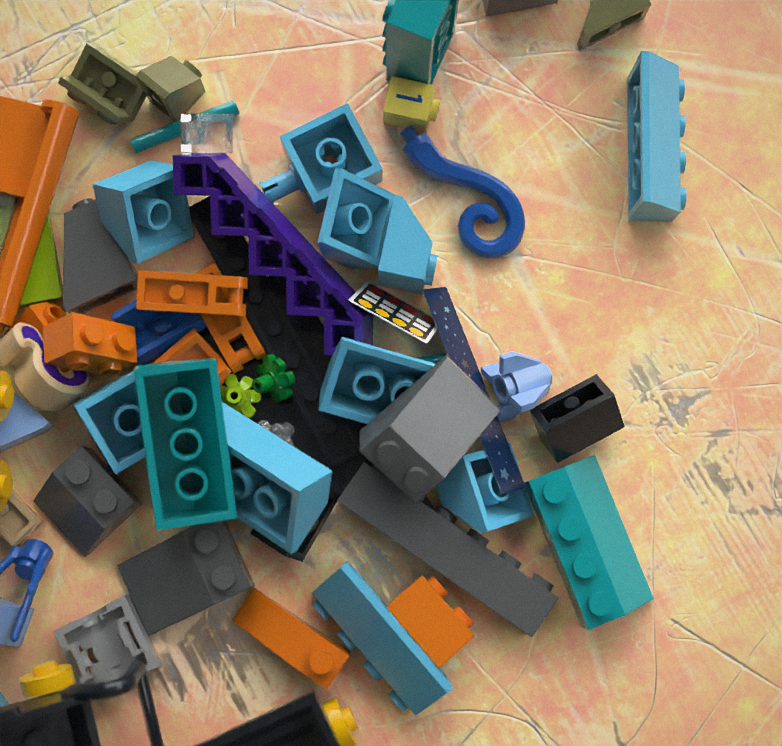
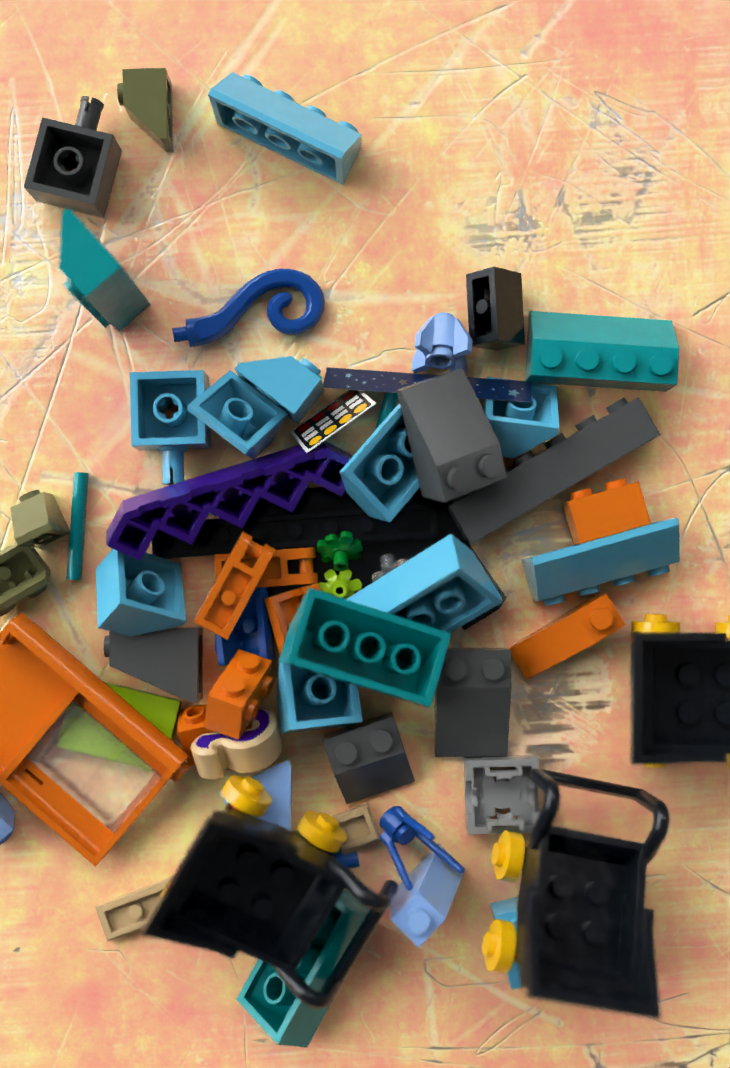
camera: 65 degrees left, 5 degrees up
clear brick [181,113,233,153] -> none
light yellow brick [383,76,440,133] -> none

